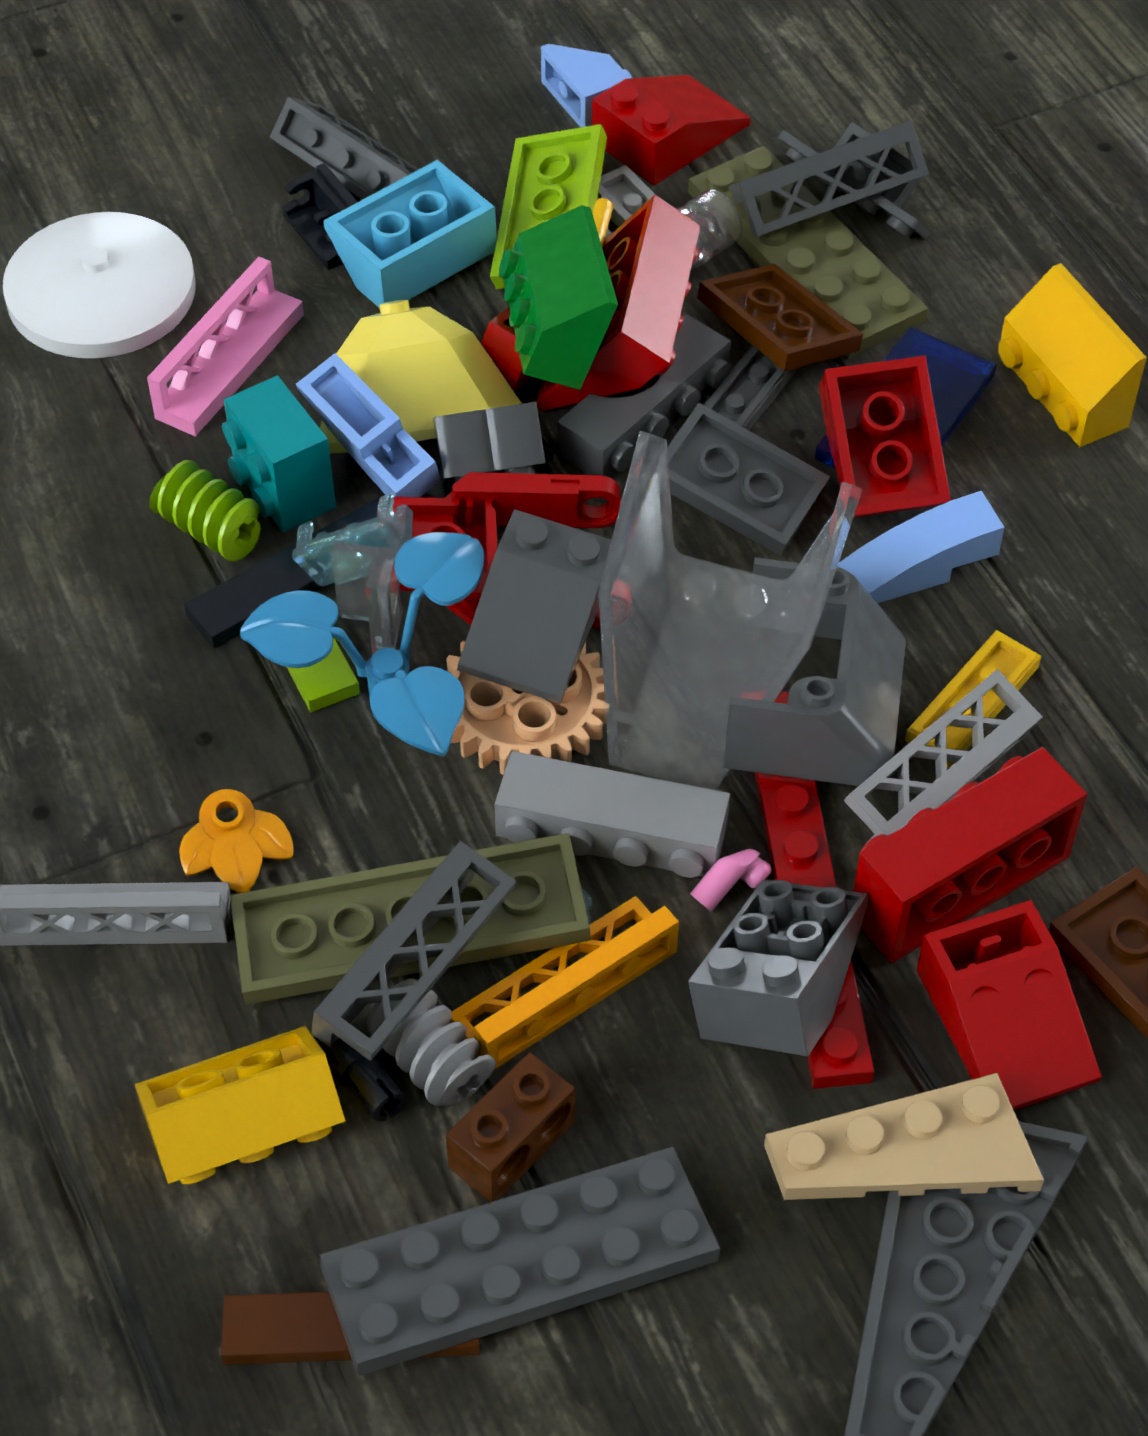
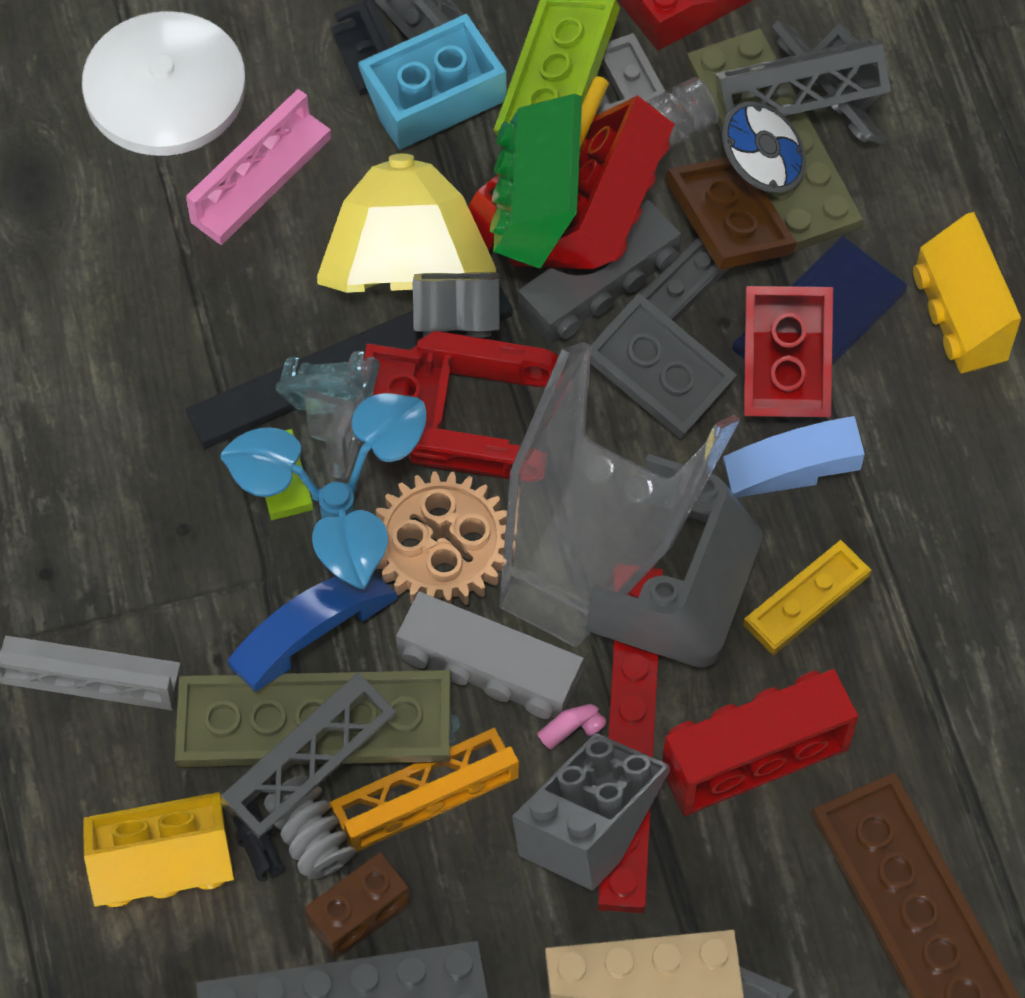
camera: 10 degrees right, 10 degrees up
lime piece [149,460,261,562] -> none
light orange plate [179,789,294,894] -> none
teal brick [222,375,336,532] -> none
light blue slope [296,353,441,501] -> none
dark grey slope [457,509,617,704] -> none
light grey fence [844,669,1043,845] -> none
red slope [916,900,1102,1110] -> none
none -> blue slope [227,573,397,692]
none -> shield [722,102,806,193]

